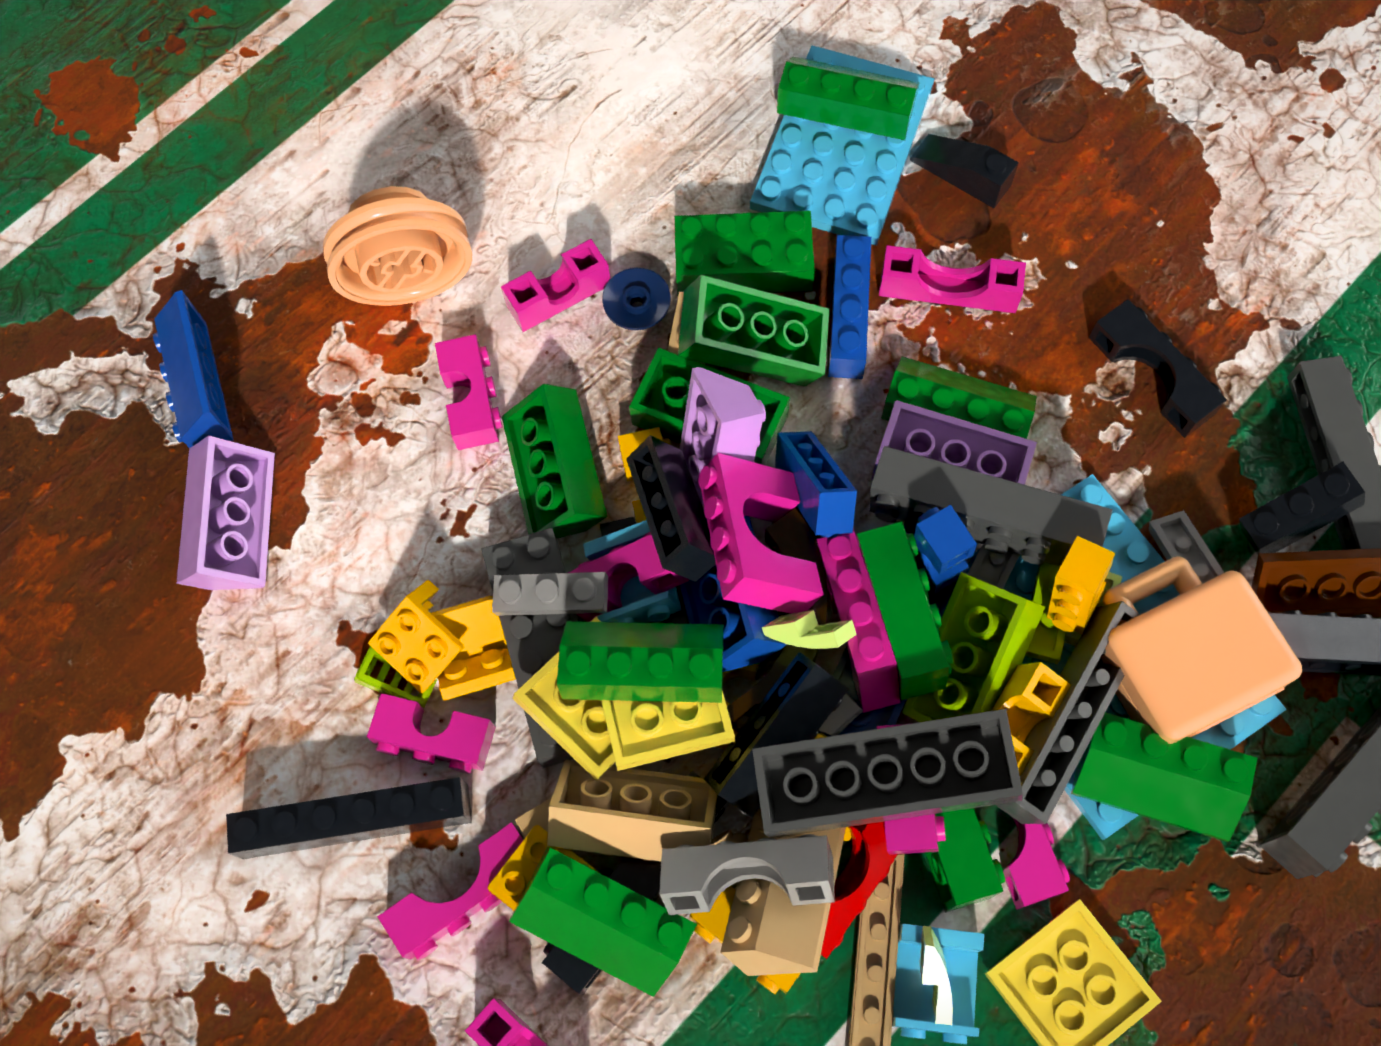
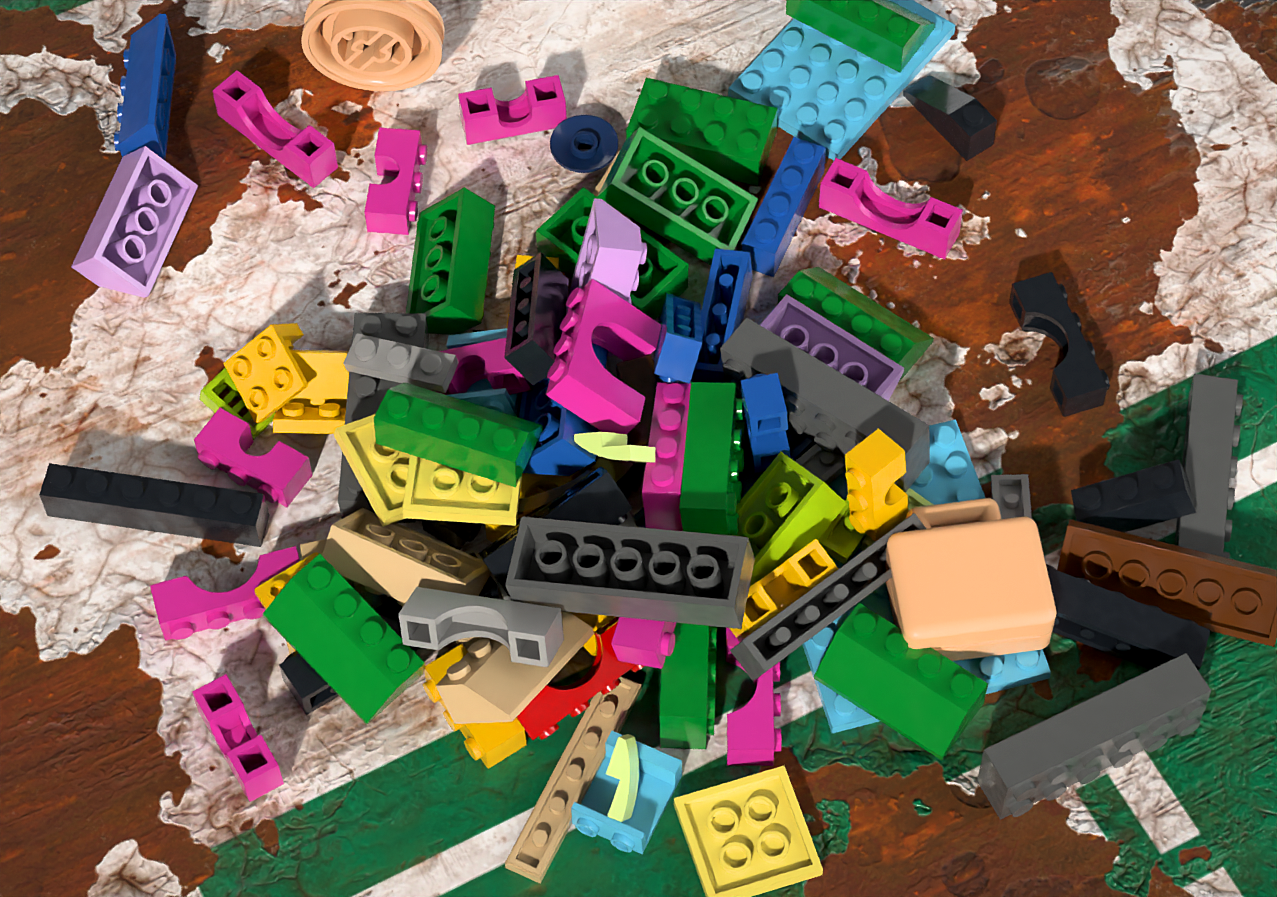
camera: 15 degrees right, 10 degrees down
none -> dark pink arch [213,70,338,188]
none -> blue brick [691,248,753,383]

